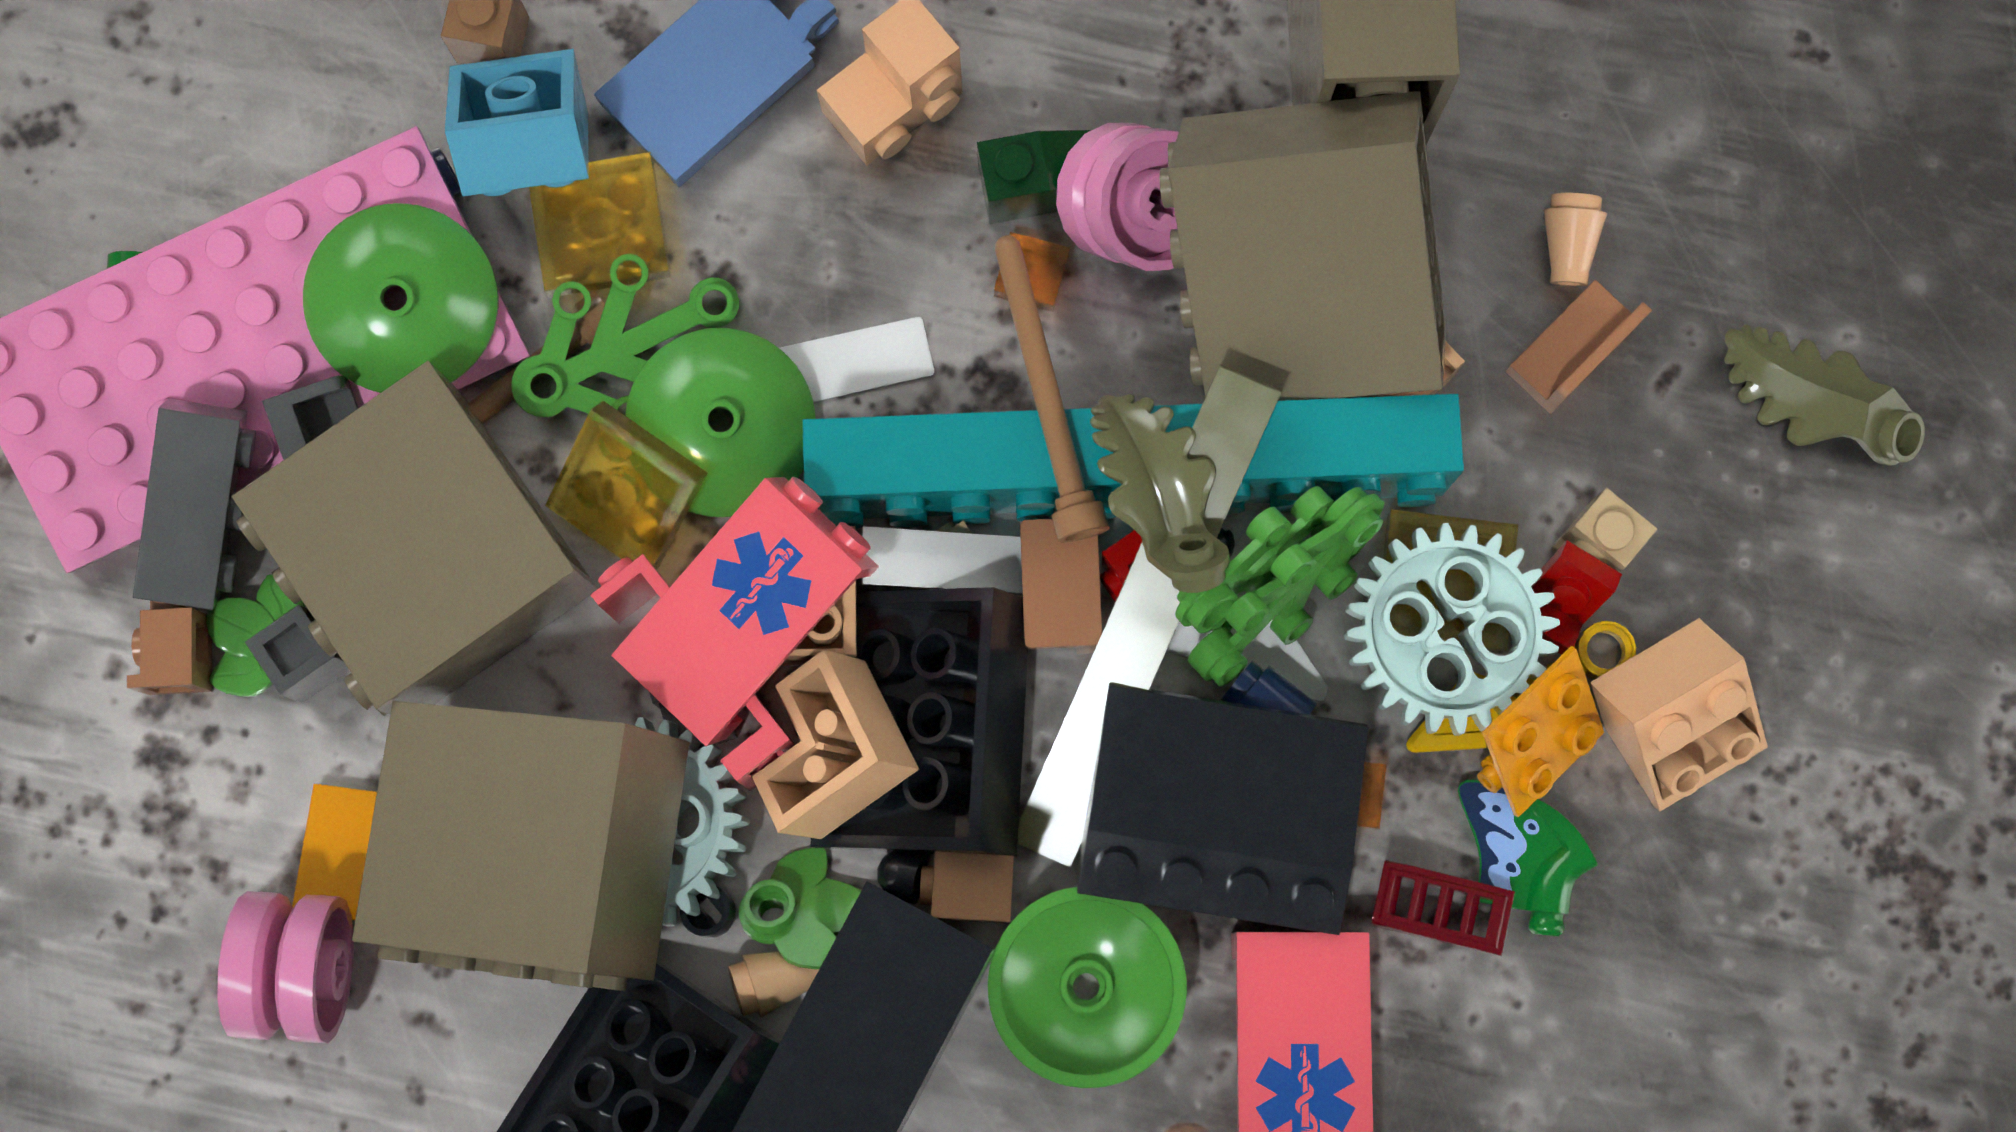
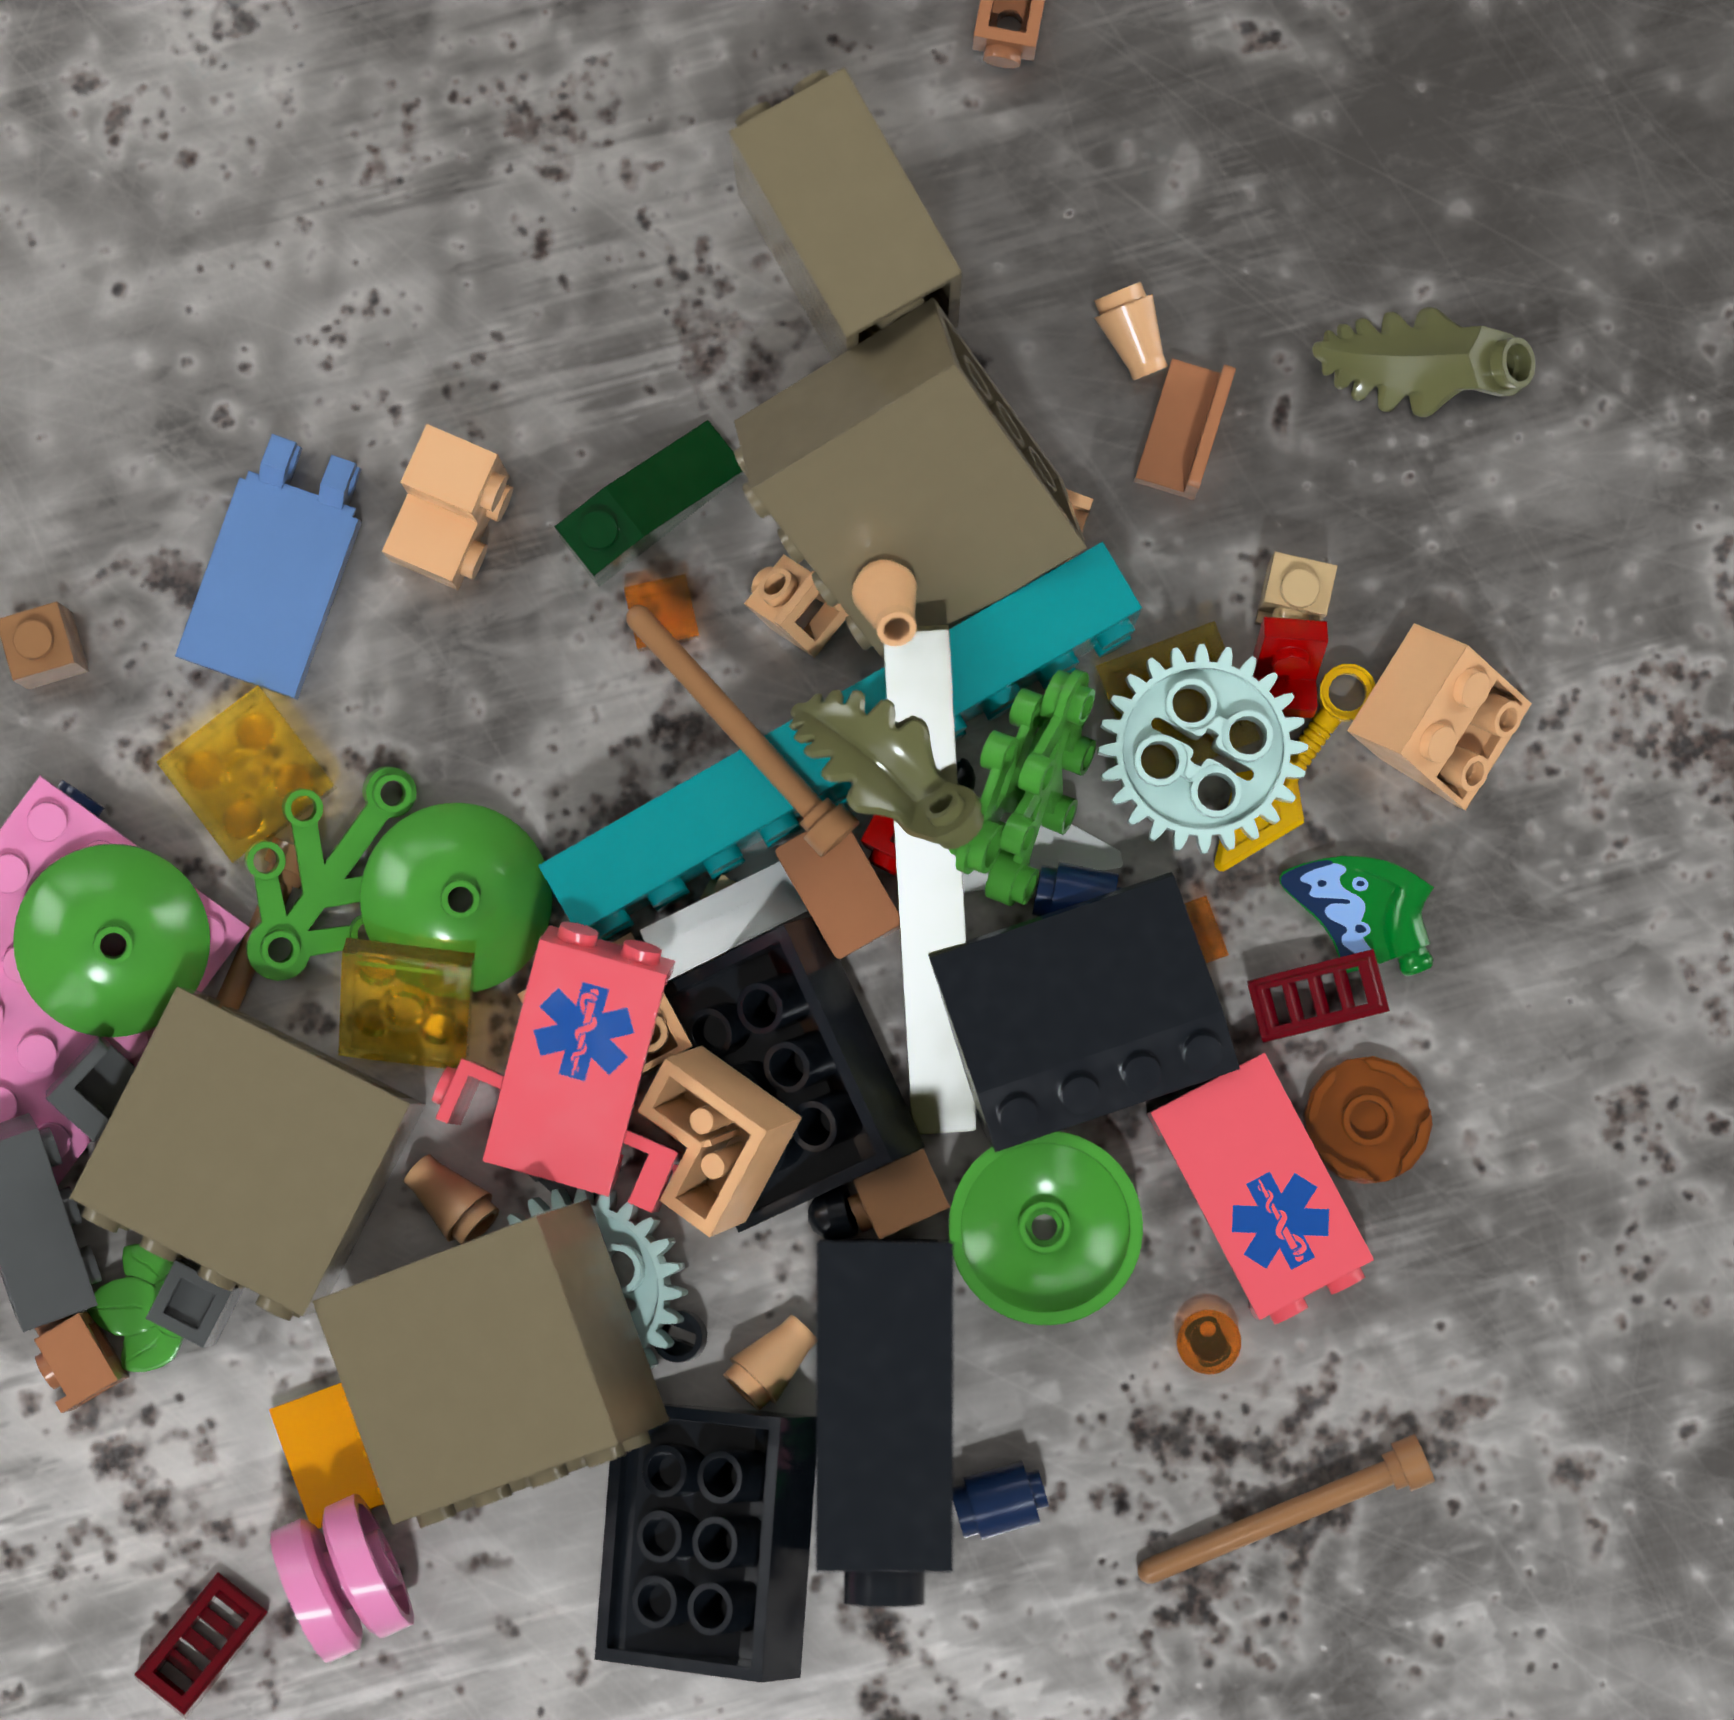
camera: 25 degrees left, 5 degrees up
medium azure brick [445,49,589,197] -> none
bright green plate [739,848,861,969] -> none
white sticker [779,317,934,402] -> none
bright pink wheel [1056,123,1179,271] -> none
light orange hinge [1477,646,1604,817] -> none
none -> dark red slope [134,1572,268,1719]
none -> light nougat cone [404,1154,499,1244]
none -> light nougat brick [744,554,849,658]
none -> light nougat cone [852,559,917,646]
none -> dark orange tile [1303,1056,1433,1184]

